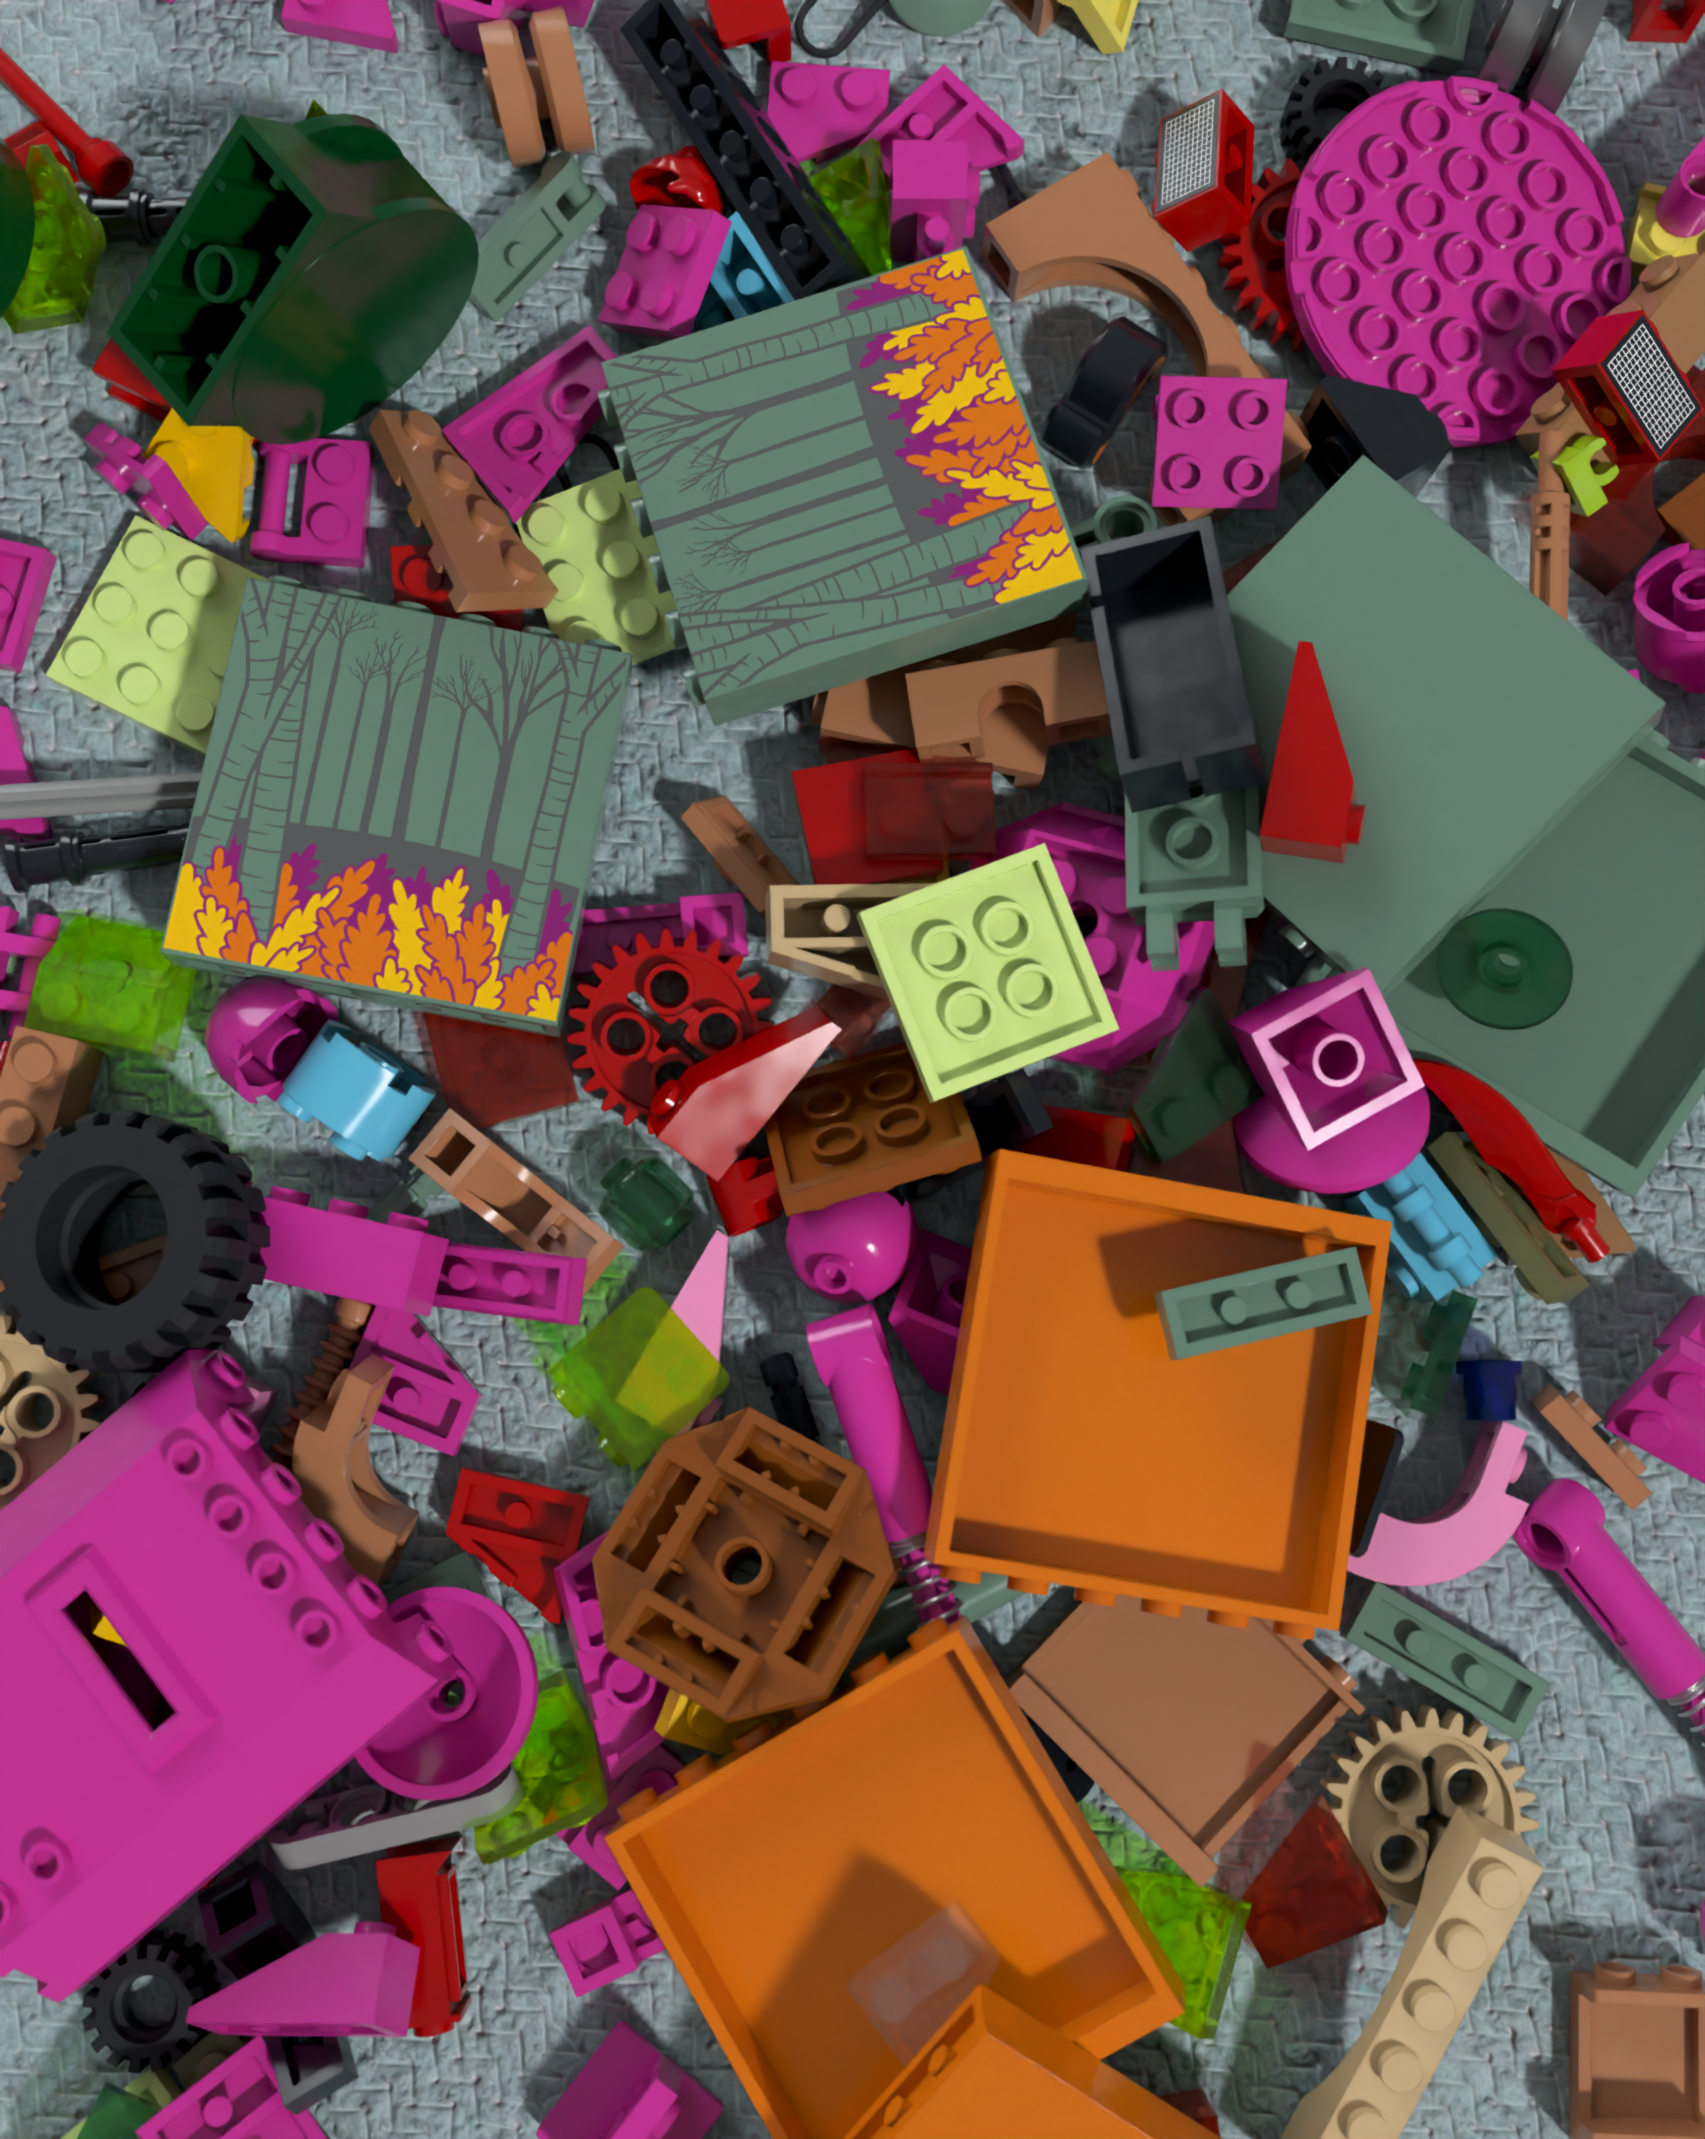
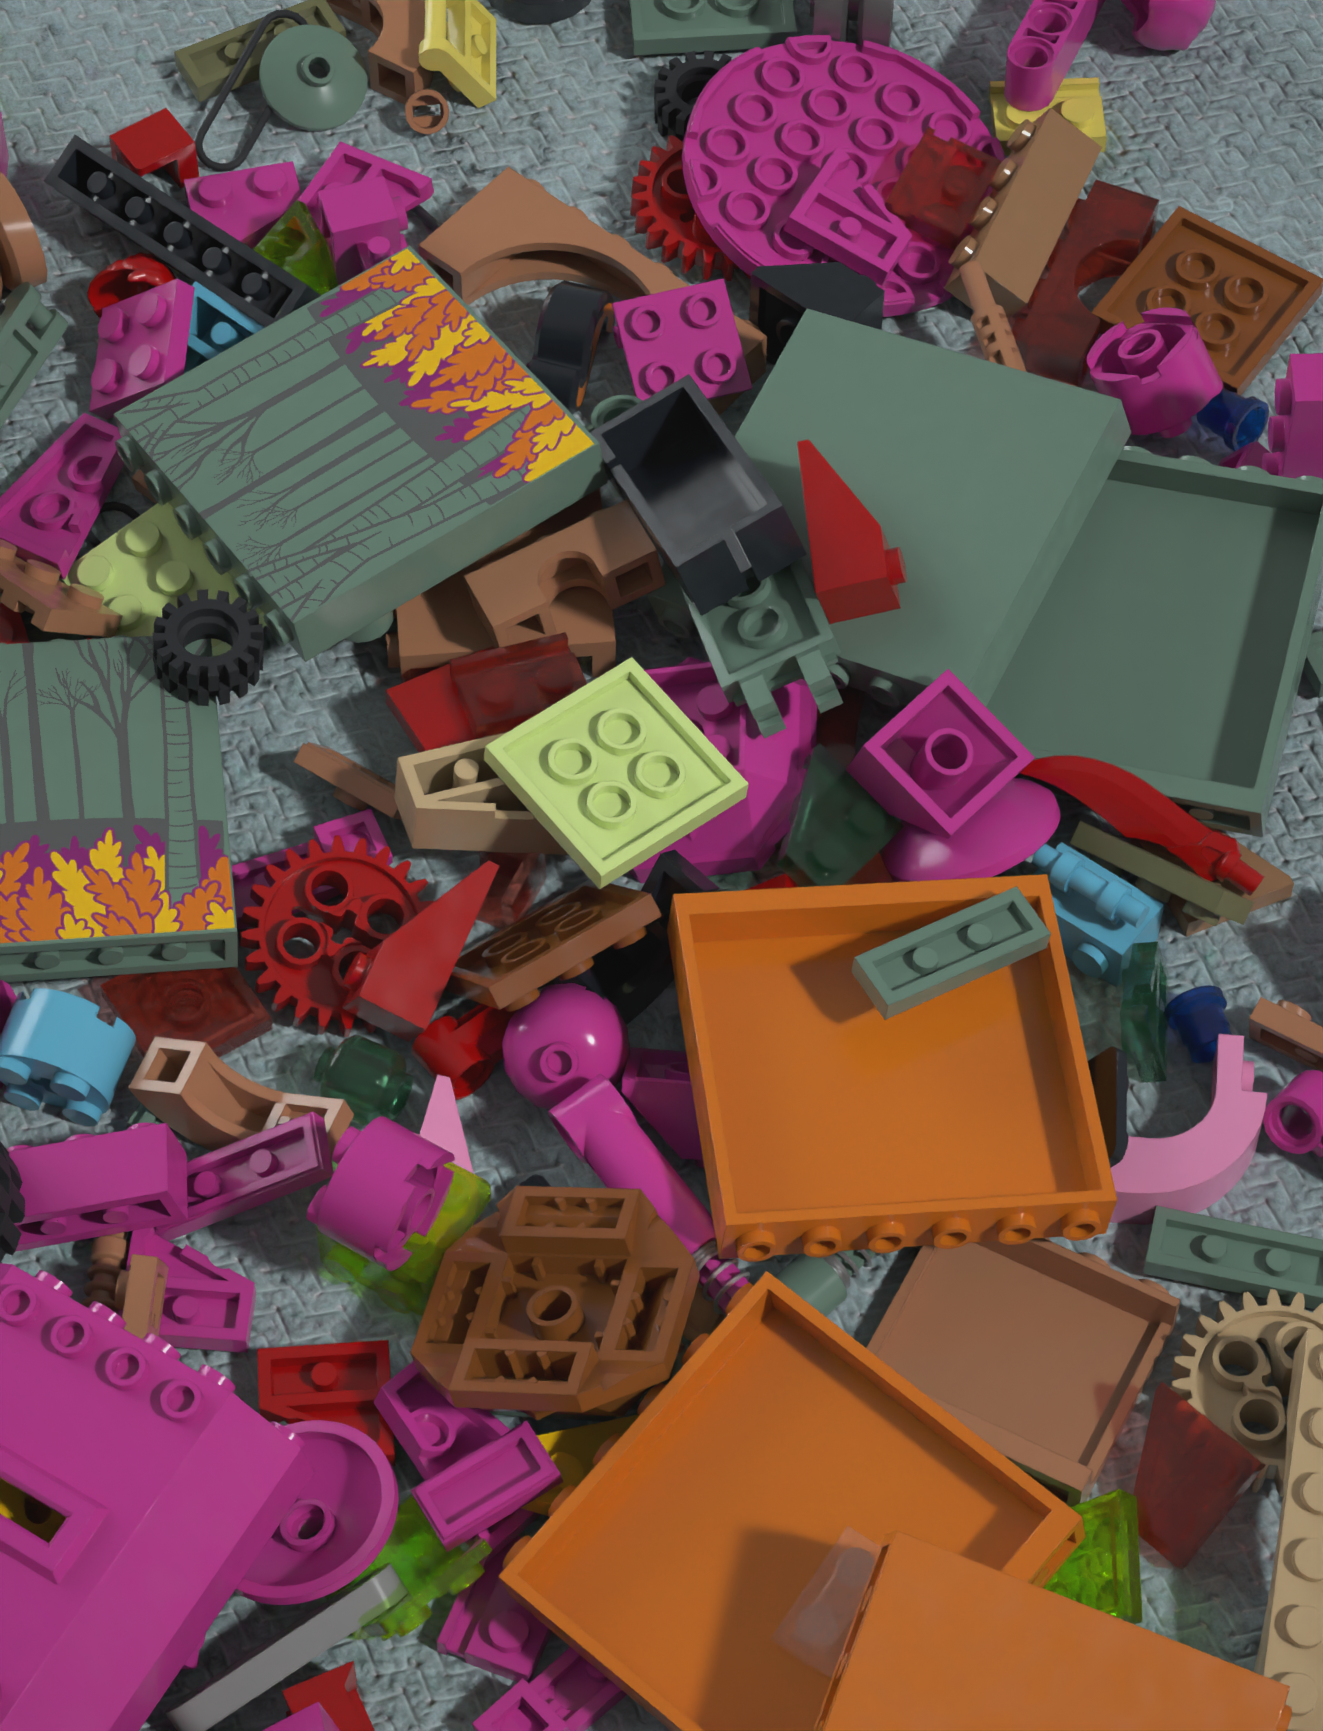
camera: 10 degrees left, 25 degrees down
brick [1152,88,1254,252] -> none
clear green dish [1437,908,1574,1030] -> none
lime tile [1530,434,1619,517] -> none
brick [1551,310,1704,466] -> none
none -> black tyre [152,589,264,706]
none -> dark pink brick [306,1116,455,1271]
none -> nougat hinge [405,89,449,134]
none -> dark pink tile [410,1420,563,1552]
none -> dark pink wing [784,147,912,286]
none -> clear red plate [885,126,1001,250]

